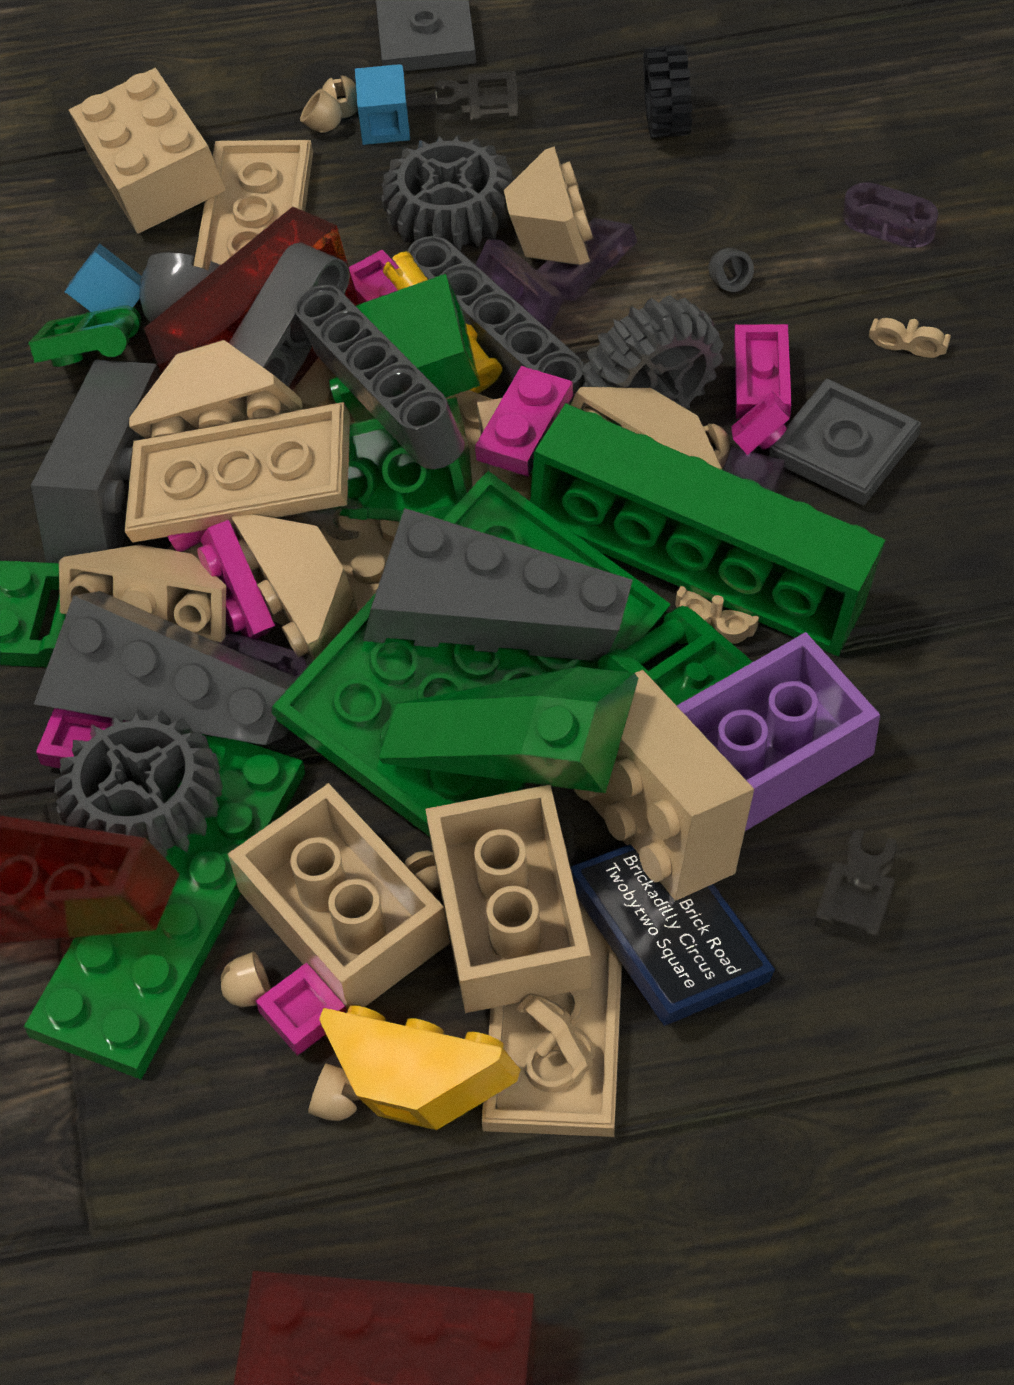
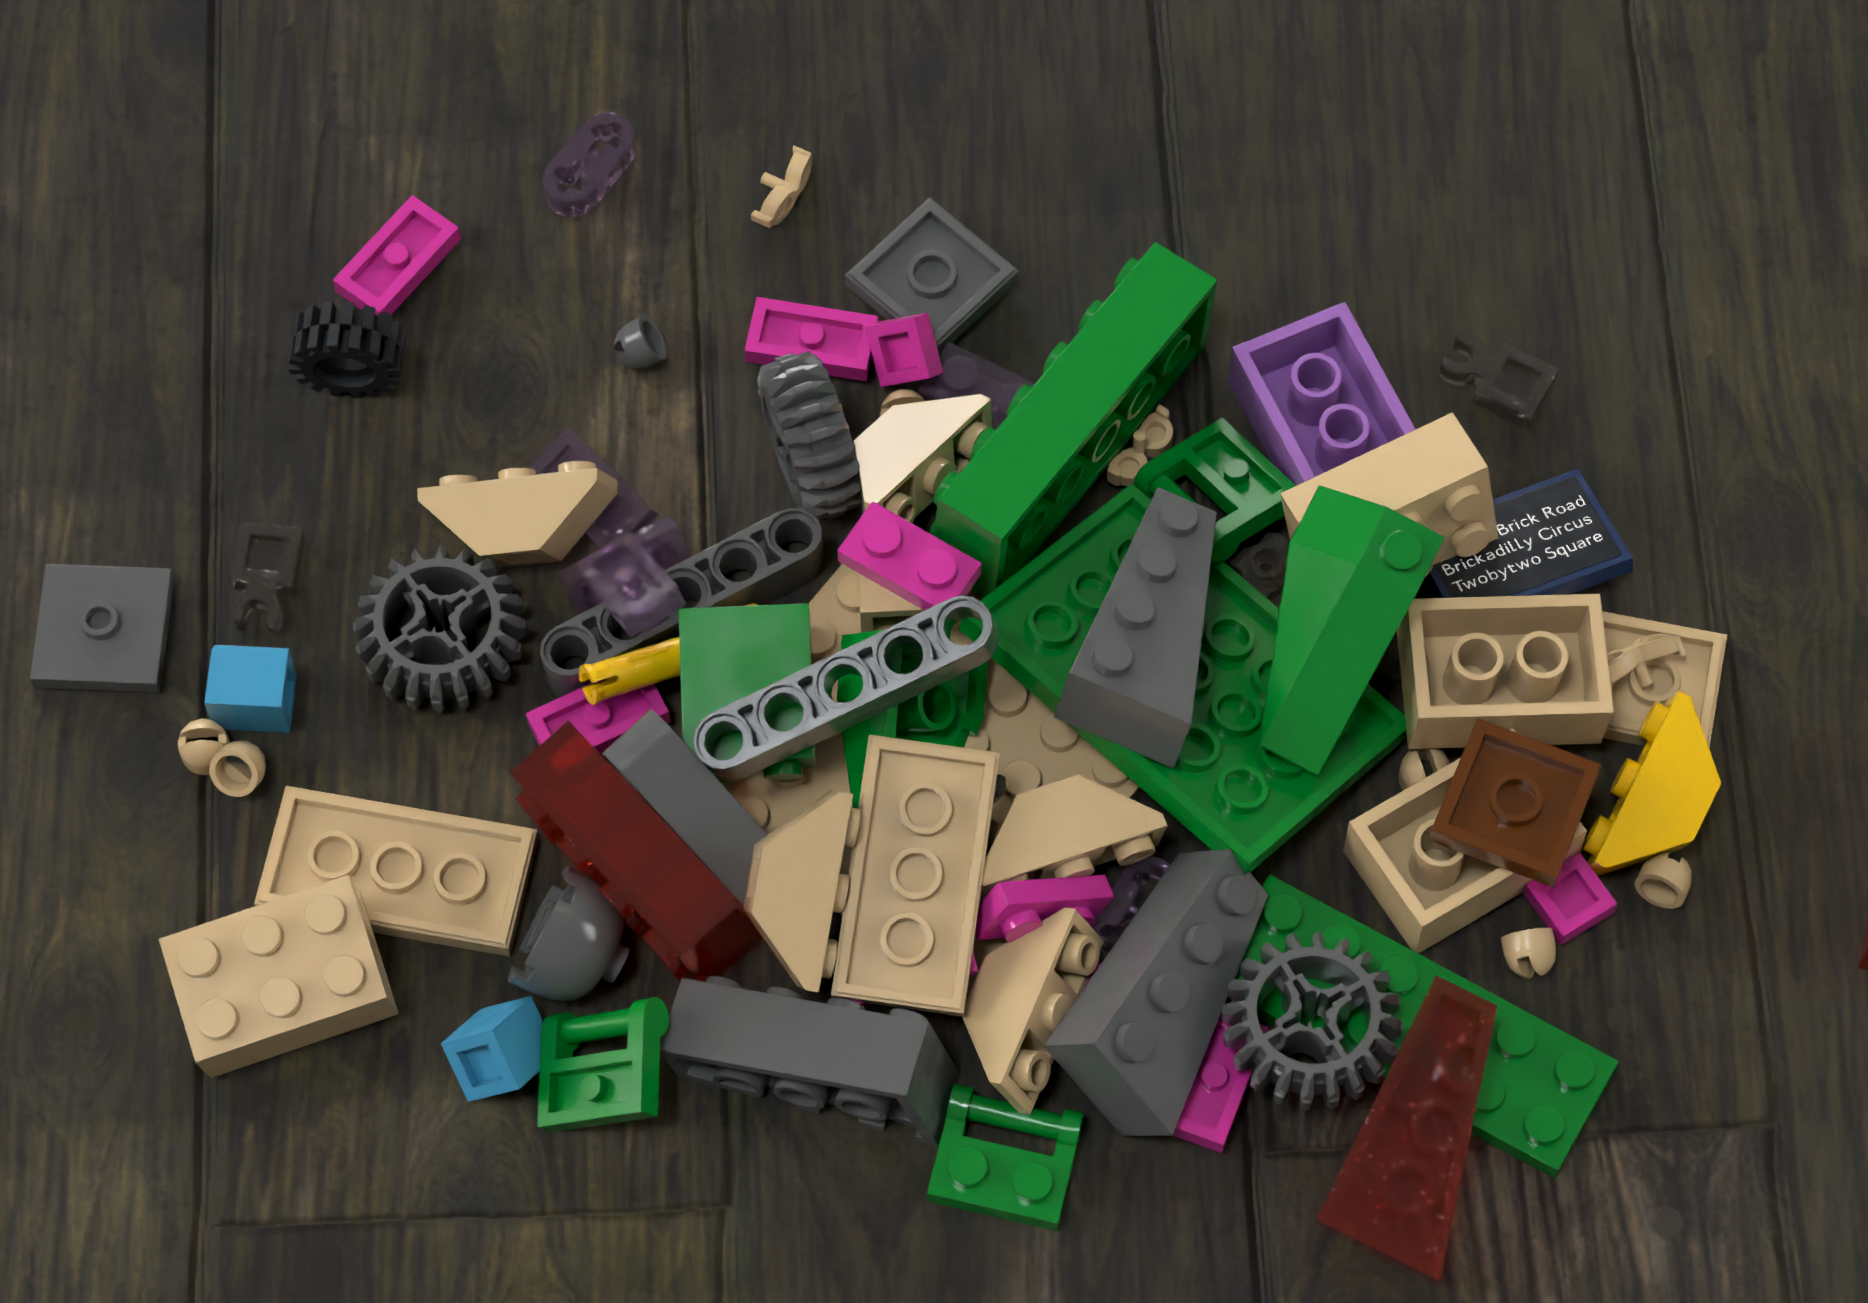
camera: 85 degrees left, 10 degrees up
none -> dark pink plate [333,195,461,315]
none -> clear purple plate [575,532,687,637]
none -> reddish brown plate [1429,718,1602,888]

